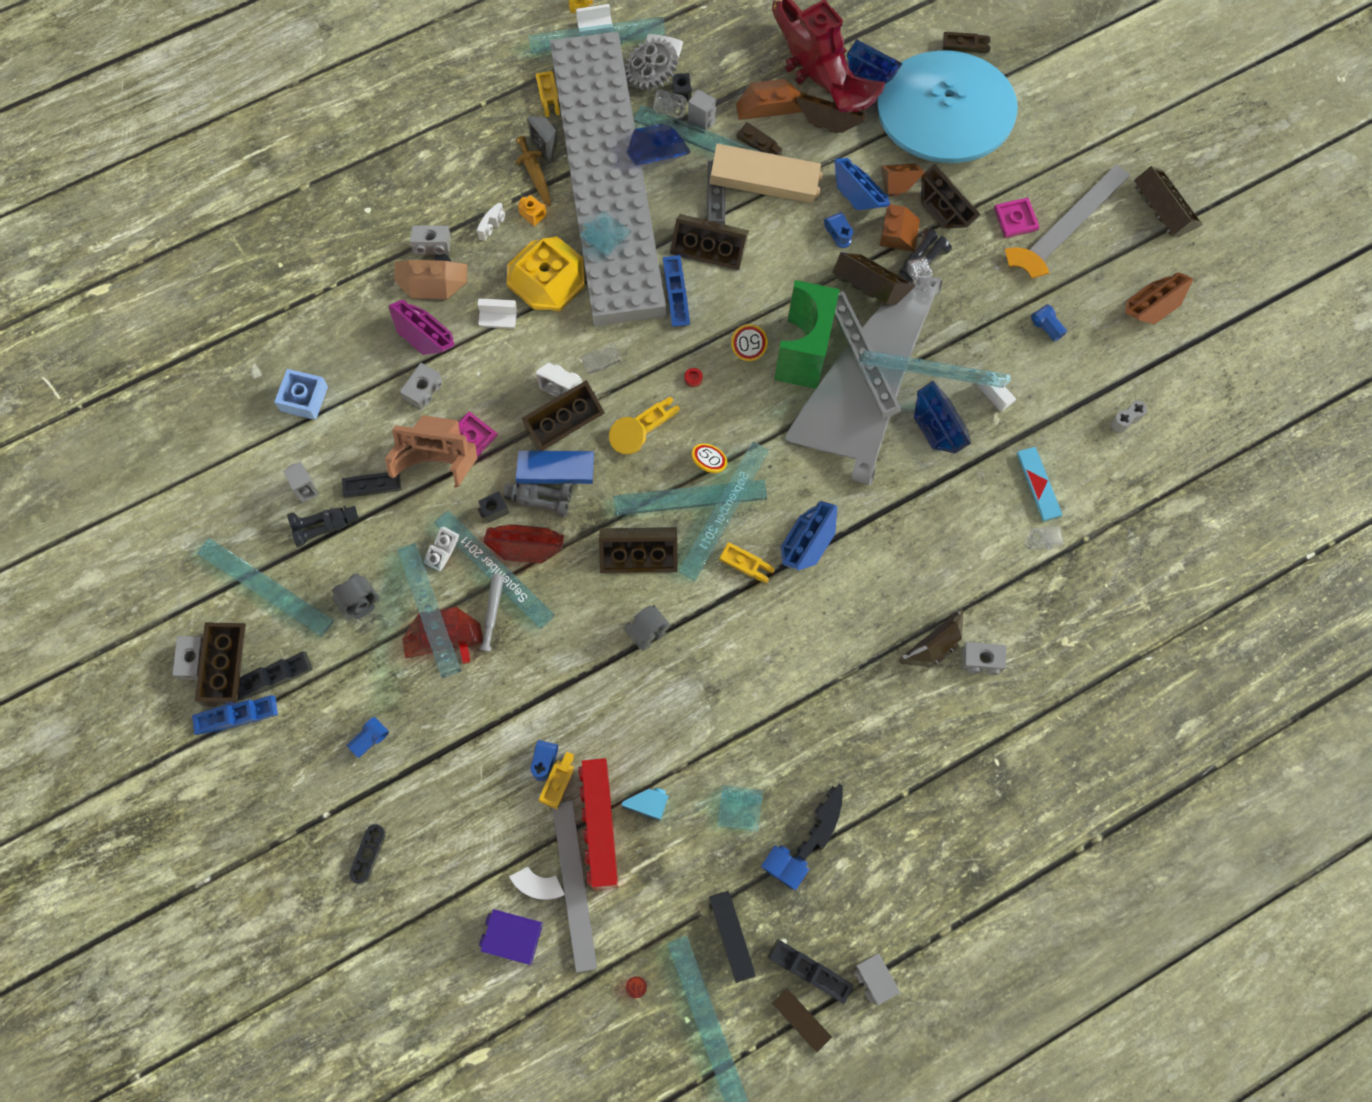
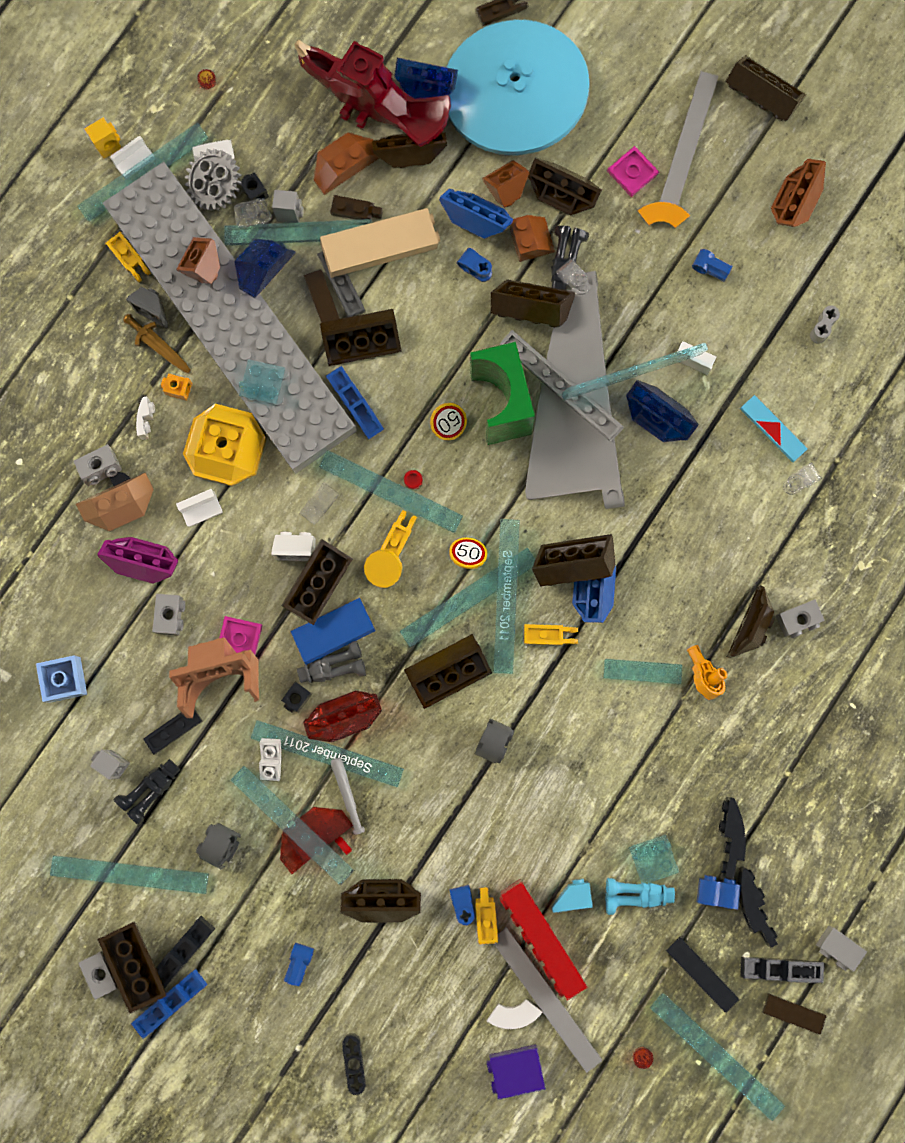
camera: 20 degrees left, 10 degrees up
none -> dark orange slope [176,237,220,284]
none -> dark brown tile [304,269,340,323]
none -> clear light blue tile [319,450,463,533]
none -> dark brown wedge [340,879,421,923]
none -> dark brown slope [532,534,616,587]
none -> clear light blue tile [603,659,682,684]
none -> medium azure piece [605,878,675,915]
none -> light orange pin [687,645,727,700]
none -> black slope [738,866,778,948]

